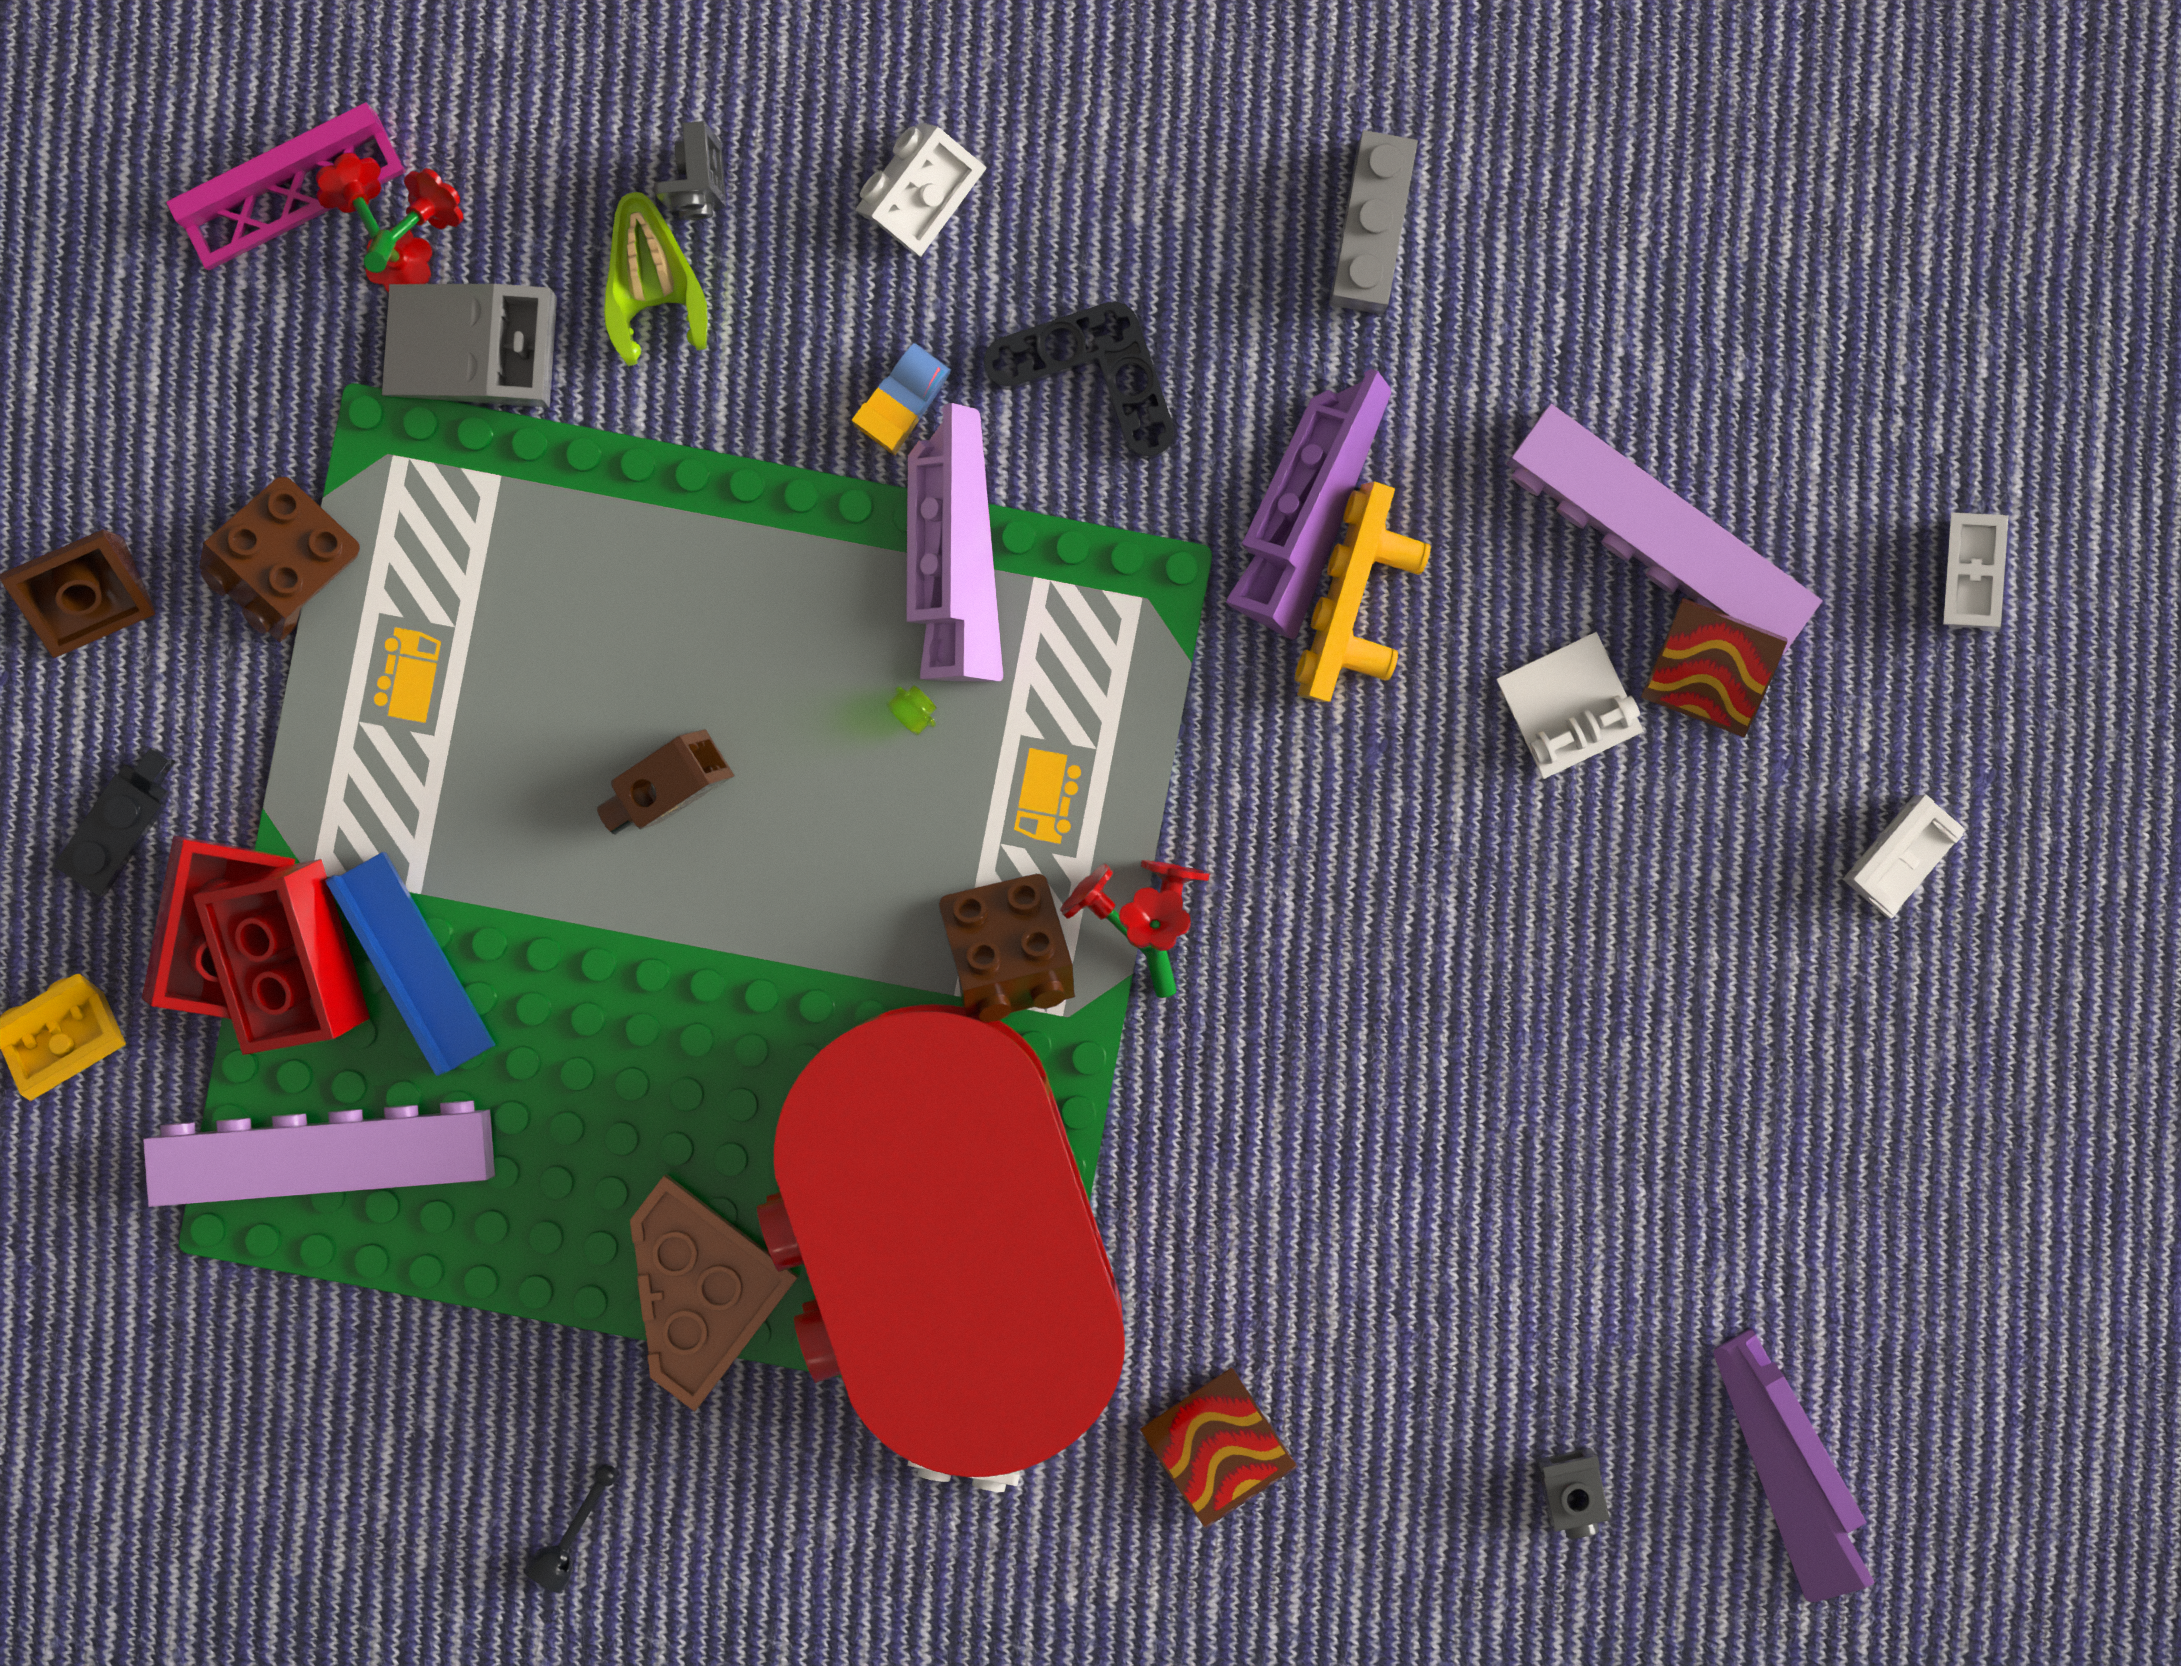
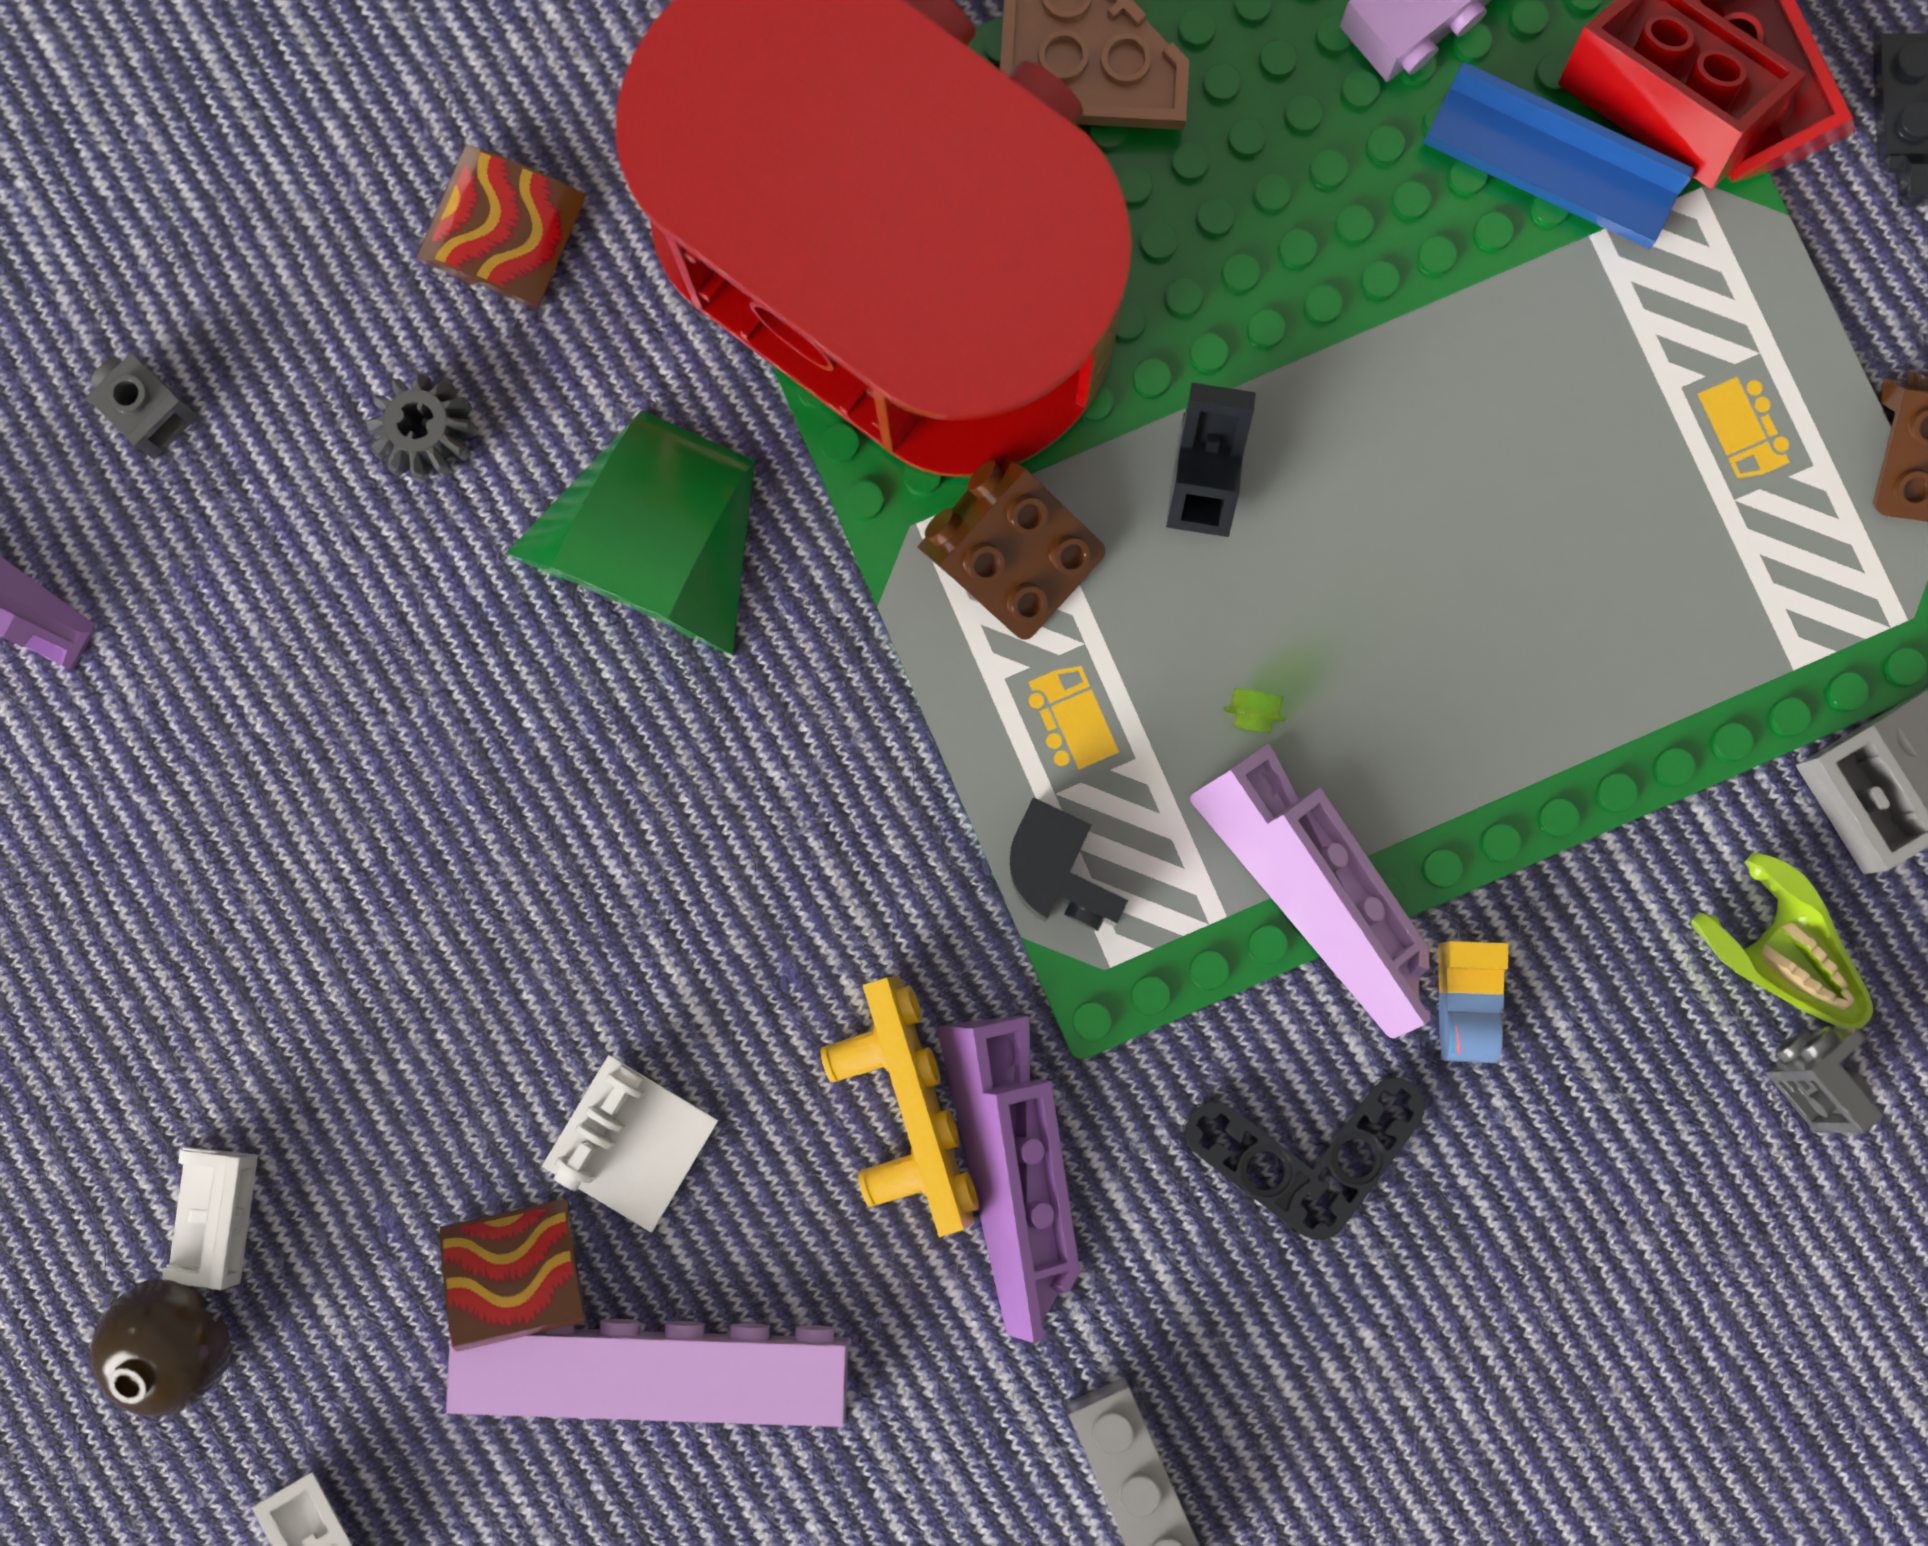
camera: 150 degrees right, 5 degrees down
reddish brown torso [597,729,735,835] -> none
white bracket [856,122,986,257] -> none
red plant [1060,860,1210,998] -> none
none -> dark brown cylinder [90,1279,232,1417]
none -> dark grey gear [366,373,477,482]
none -> green wedge [505,410,755,657]
none -> black brick [1010,797,1128,932]
none -> black brick [1166,382,1256,537]

